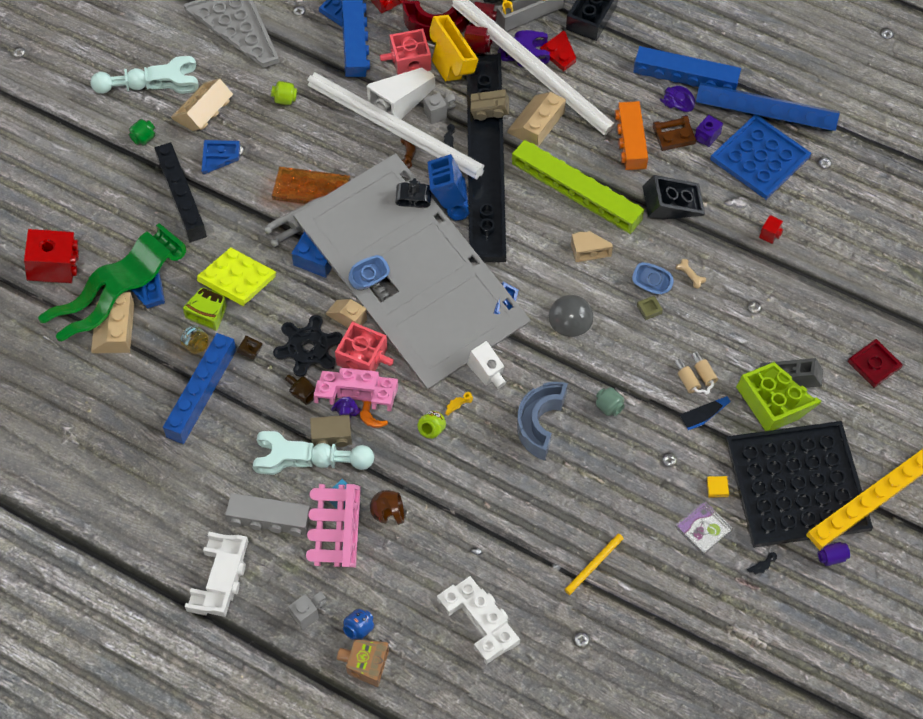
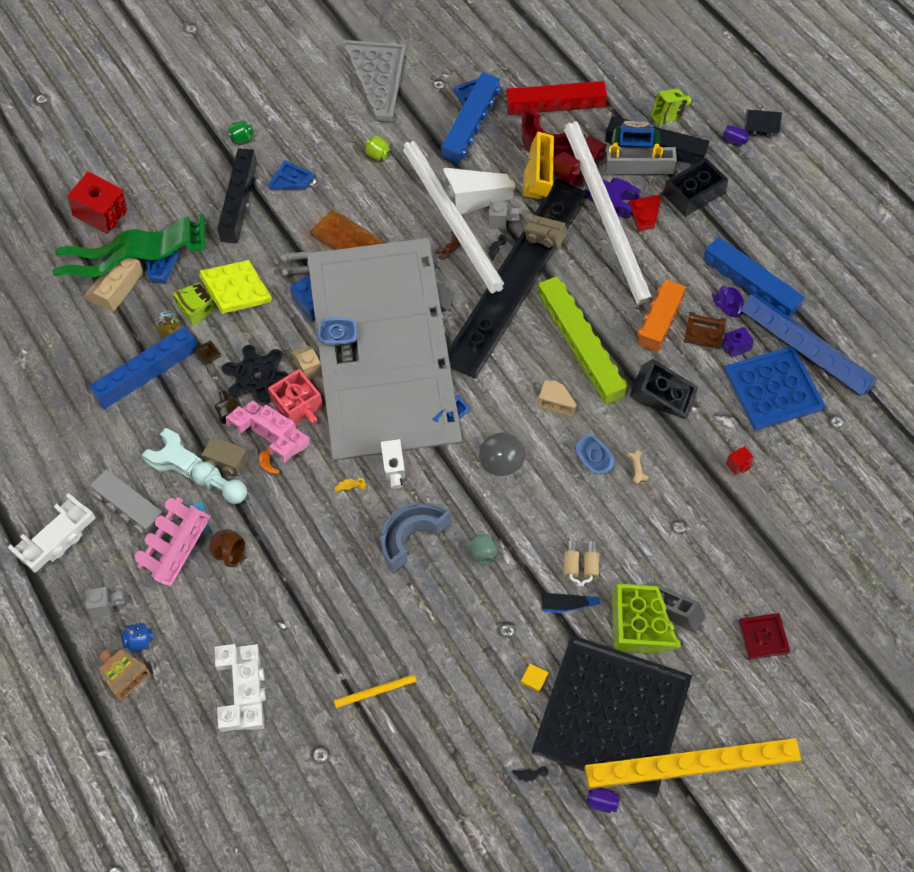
camera: 30 degrees right, 0 degrees up
light aqua piece [90,56,199,94] -> none
tan slope [171,78,233,131] -> none
dark purple hat [331,397,360,418] -> none
coral piece [380,29,431,75] -> none
black beam [395,178,431,208] -> none
lime head [417,411,446,439] -> none
blue piece [427,154,469,220] -> none
tan slope [507,92,566,147] -> none
olive plate [637,296,663,320] -> none
clear tile [675,501,733,556] -> none

